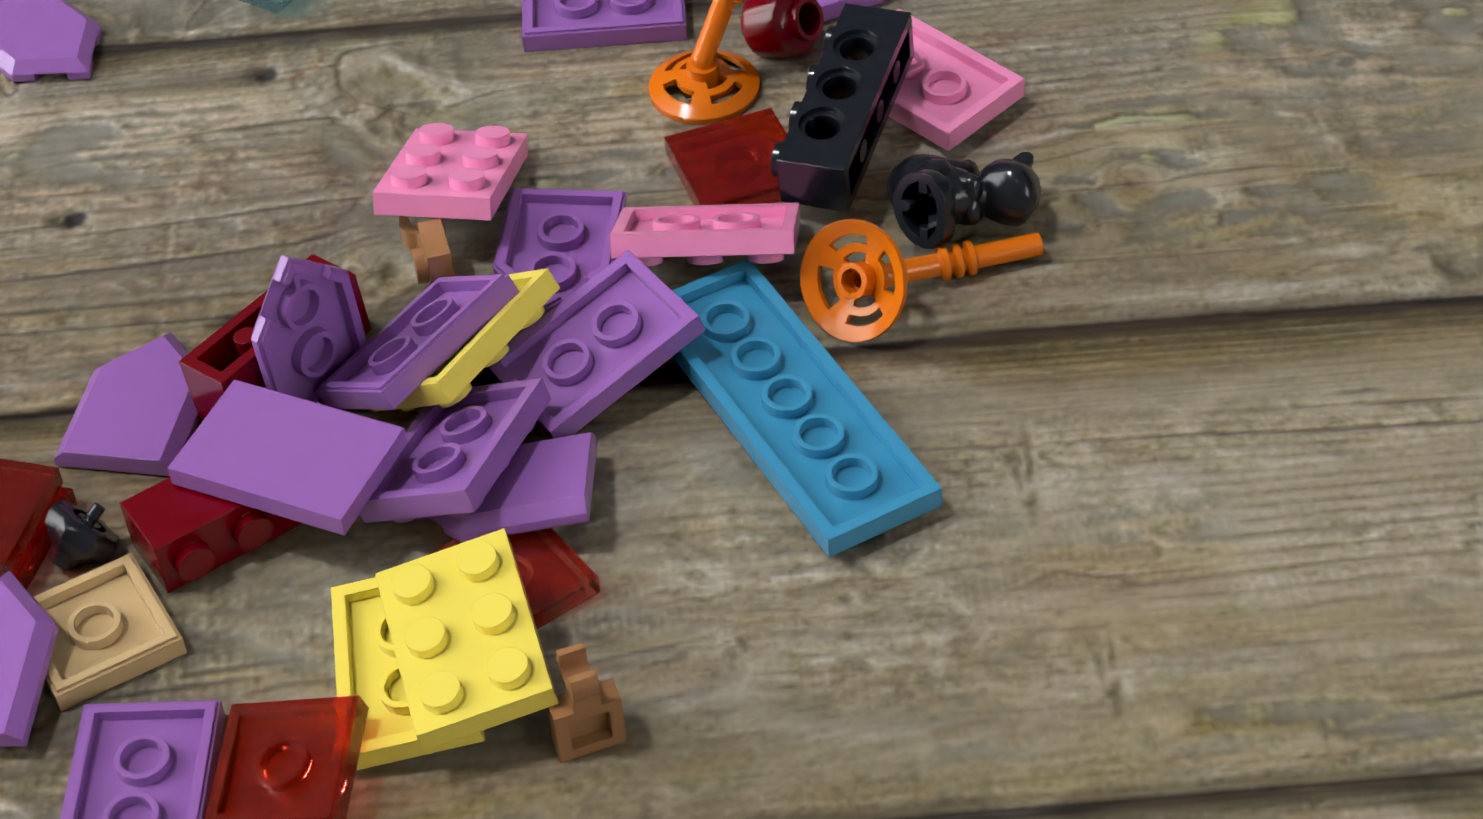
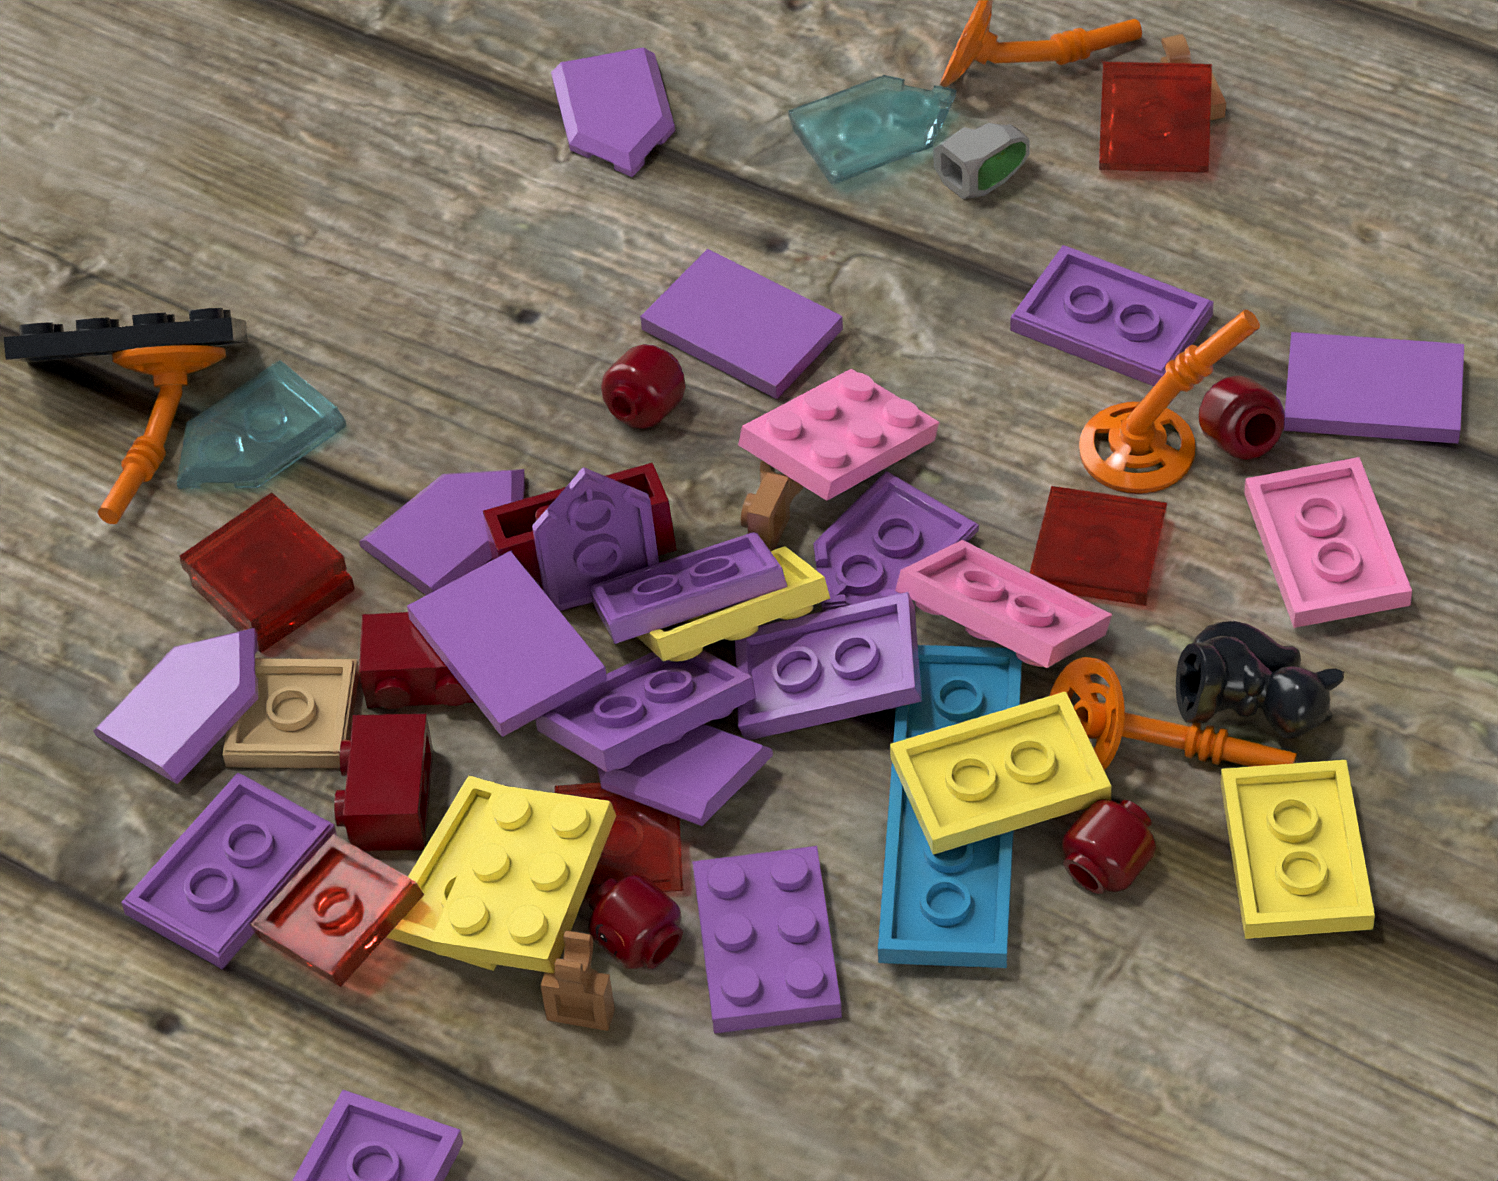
camera: 35 degrees right, 5 degrees up
black piece [45,499,120,571] -> none
black brick [771,3,914,213] -> none
none -> dark red brick [334,714,433,851]
none -> dark red head [588,875,683,969]
none -> dark red head [601,344,686,429]
none -> medium lavender tile [640,249,843,399]
none -> medium lavender plate [692,846,842,1034]
none -> light yellow plate [890,691,1112,855]
none -> dark red head [1062,799,1156,894]
none -> light yellow plate [1221,760,1375,939]

